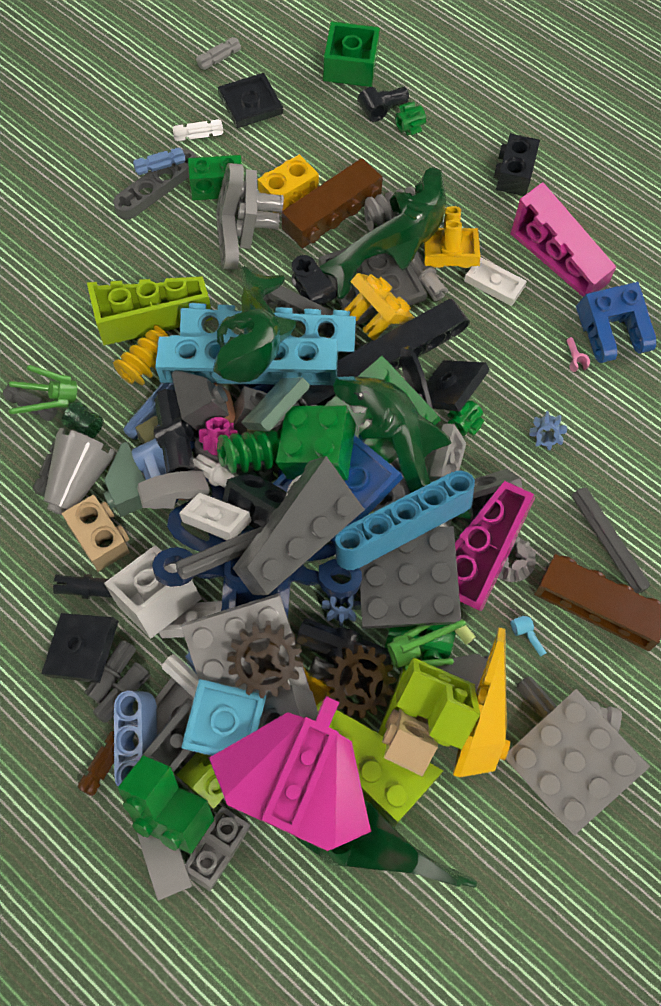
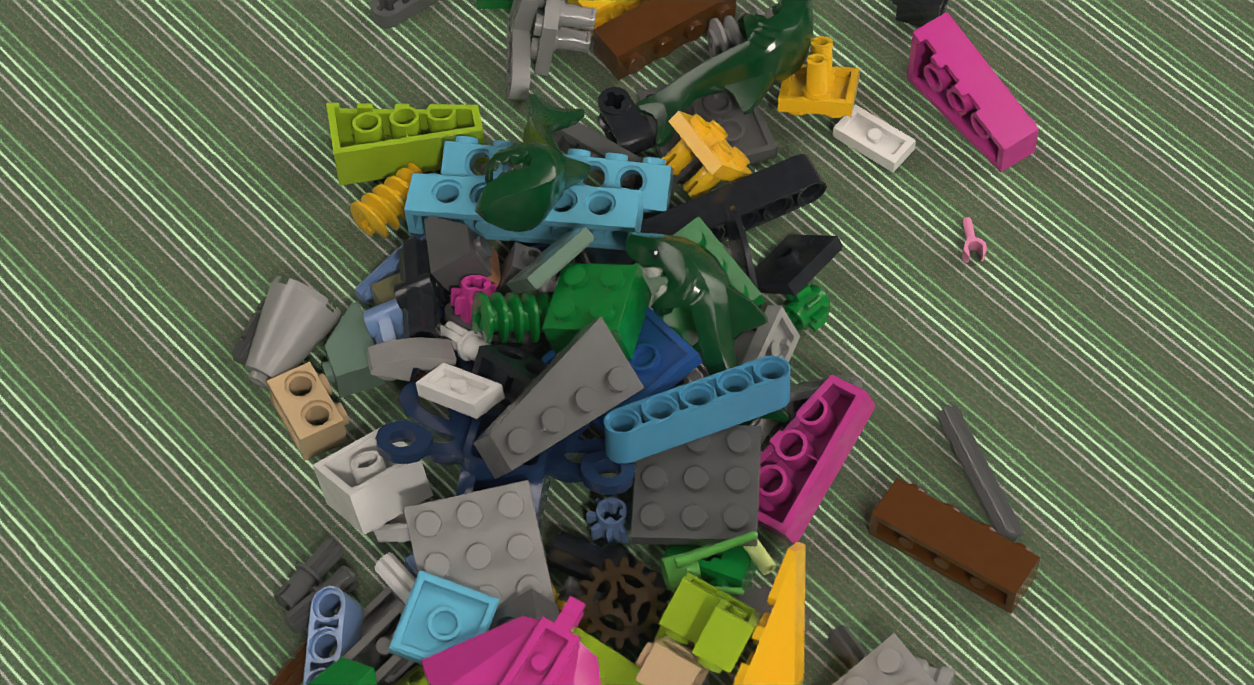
camera: 10 degrees right, 10 degrees down
dark grey axle [3,384,57,421] -> none
bright green plant [9,365,77,414] -> none
black plate [41,613,119,683] -> none
black pin [53,574,113,599] -> none
clear green wheel [61,401,104,439] -> none
dark grey axle [176,527,263,580] -> none
dark brown gear [227,621,303,698] -> none
light grey axle [410,252,448,301] -> none
light grey gear [498,536,536,582] -> none
medium azure hand [510,616,547,657] -> none
medium blue gear [529,411,567,450] -> none
blue brick [576,282,656,363] -> none

